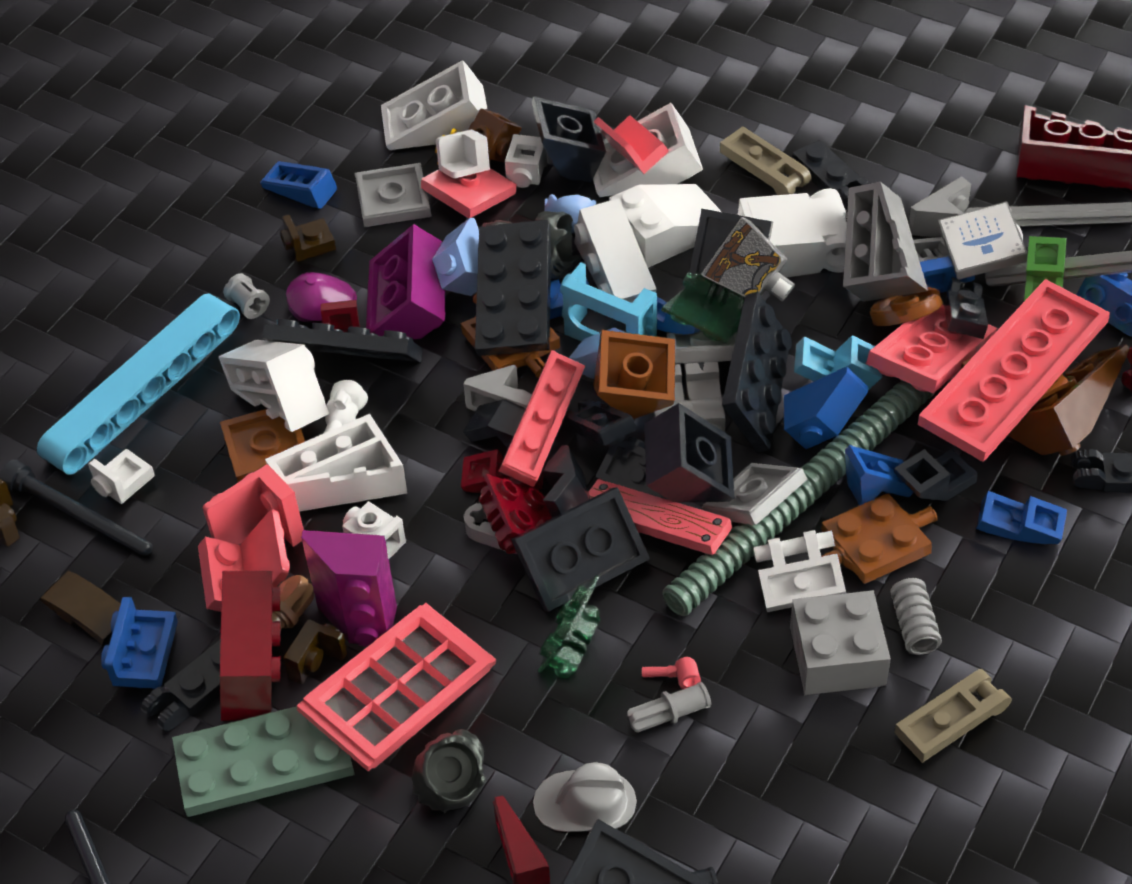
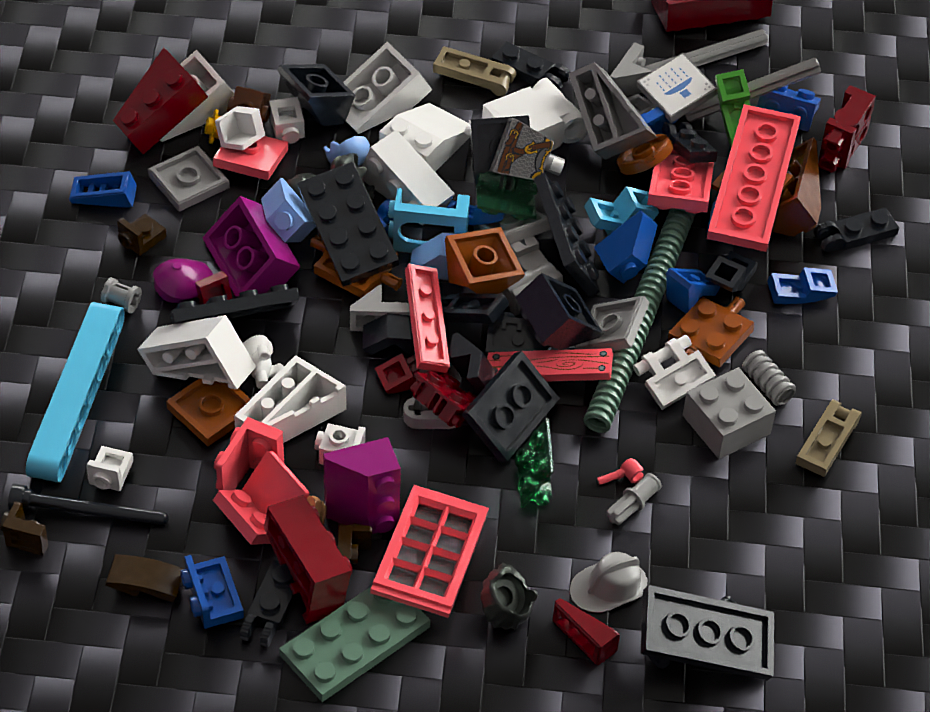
camera: 30 degrees left, 0 degrees up
coral panel [593,115,669,174] -> none
none -> dark red wedge [113,47,208,154]

